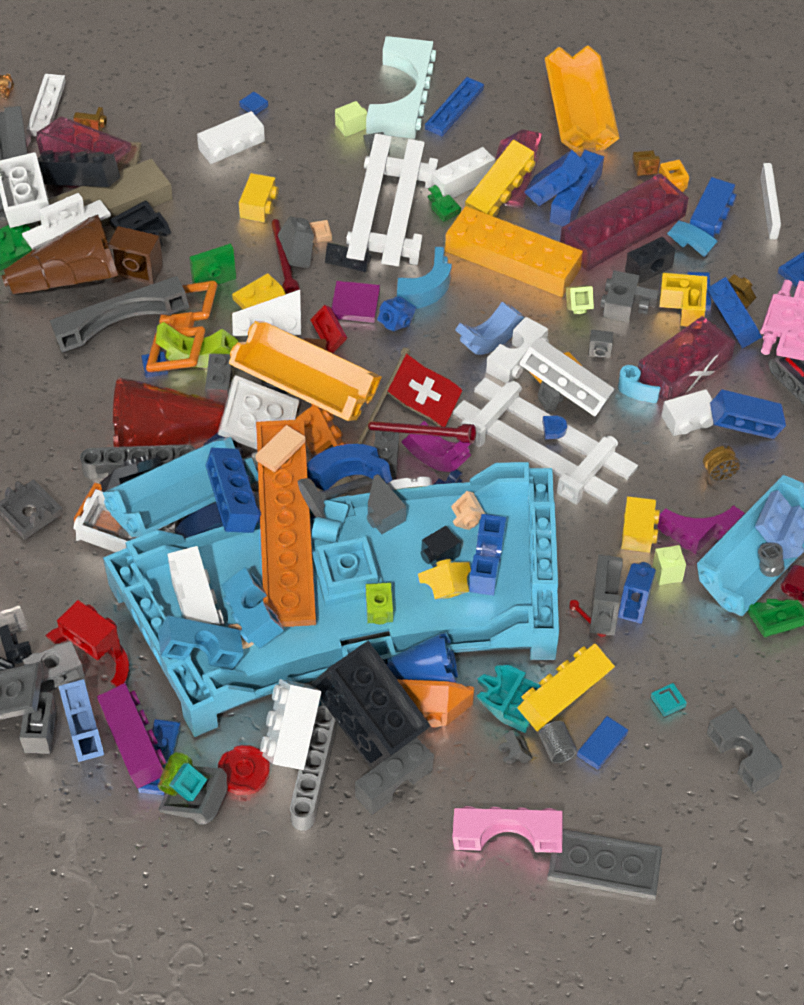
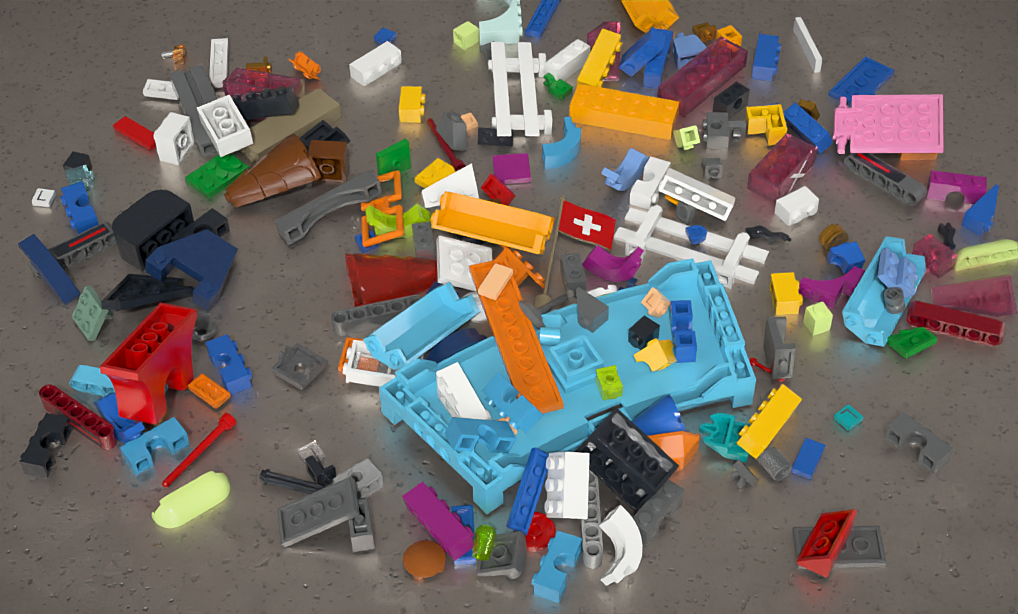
camera: 10 degrees left, 5 degrees down
white bracket [22,193,111,250] -> none
red piece [45,600,129,687] -> none
medium blue arch [59,679,104,762] -> none
black plate [100,455,162,492] -> none
teal plate [169,763,207,801] -> none
blue brick [205,447,261,533] -> none
blue arch [307,444,392,491] -> none
dark red piece [368,421,476,444] -> none
blue brick [377,296,416,331] -> none
bright pink arch [452,806,563,853] -> none
medium azure panel [618,365,661,403] -> none
blue torso [618,562,656,624] -> none
dark azure slope [667,220,717,257] -> none
blue brick [710,389,786,439] -> none
none -> orange hinge [289,52,321,80]
none -> dark orange dish [403,540,446,580]
none -> blue tile [506,448,549,535]
none -> dark azure arch [531,531,582,603]
none -> white arch [599,505,642,586]
none -> medium blue torso [672,33,709,69]
none -> black hair [745,226,791,242]
none -> red slope [796,509,857,578]
none -> blue brick [826,241,865,274]

